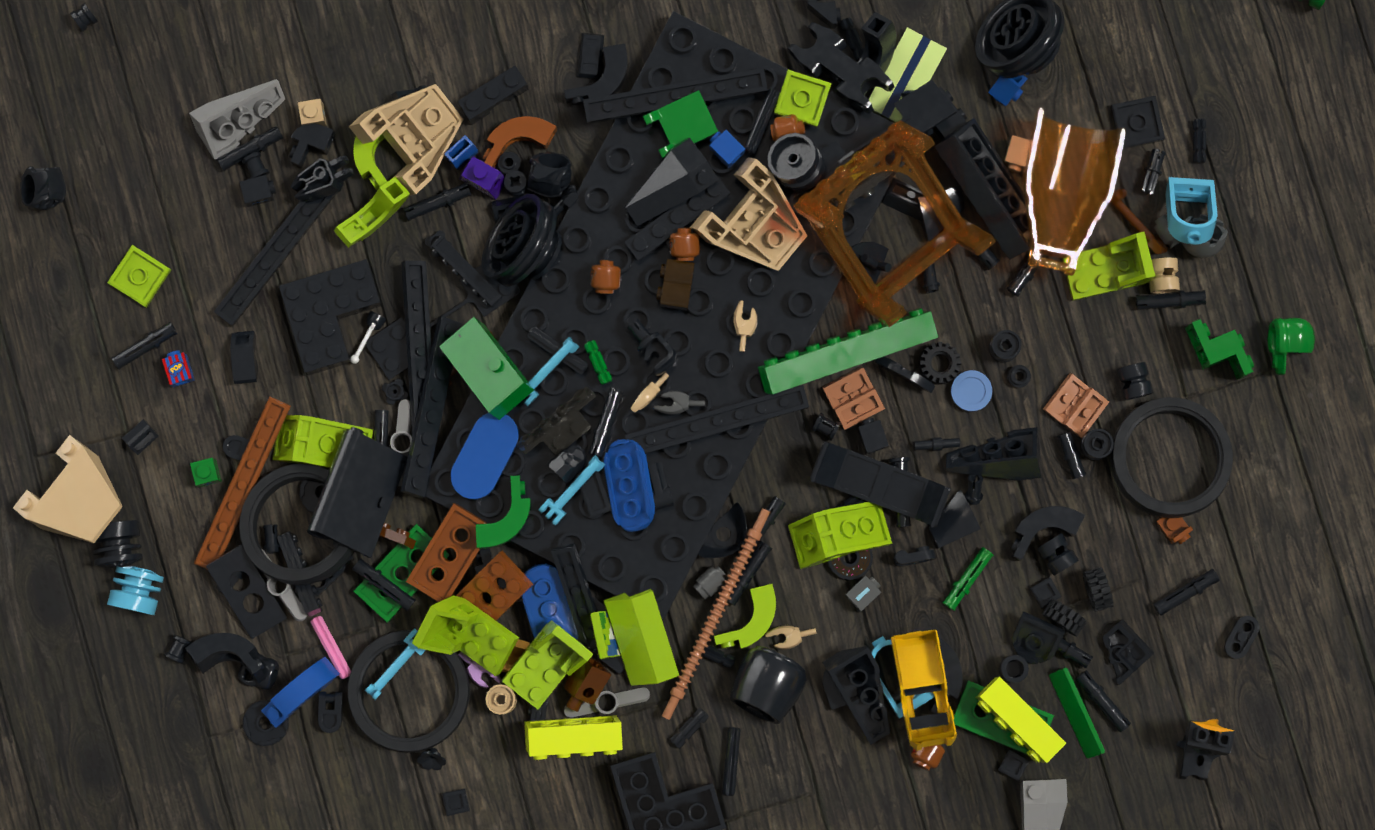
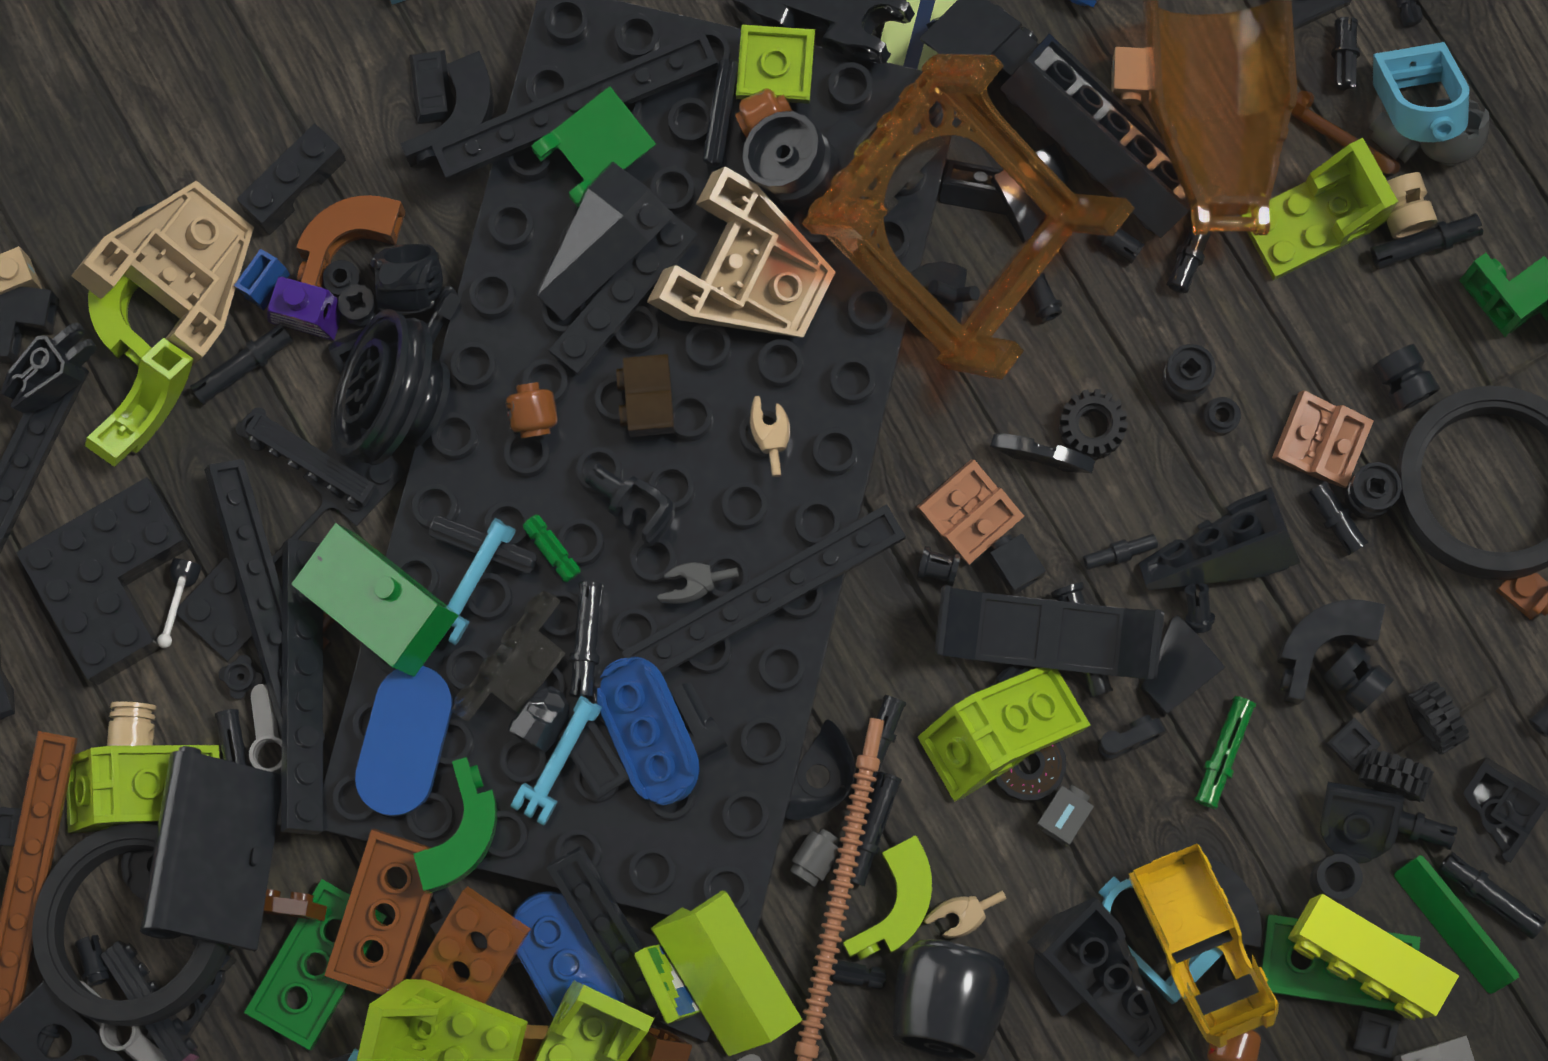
camera: 10 degrees left, 5 degrees down
black pin [352,558,416,611] -> none
tan hand [631,373,669,412] -> none
dark orange head [670,228,700,261] -> none
blue brick [709,130,745,169] -> none
green brick [758,308,938,394] -> none
medium blue piece [951,370,992,412] -> none
none -> tan piece [107,702,156,746]

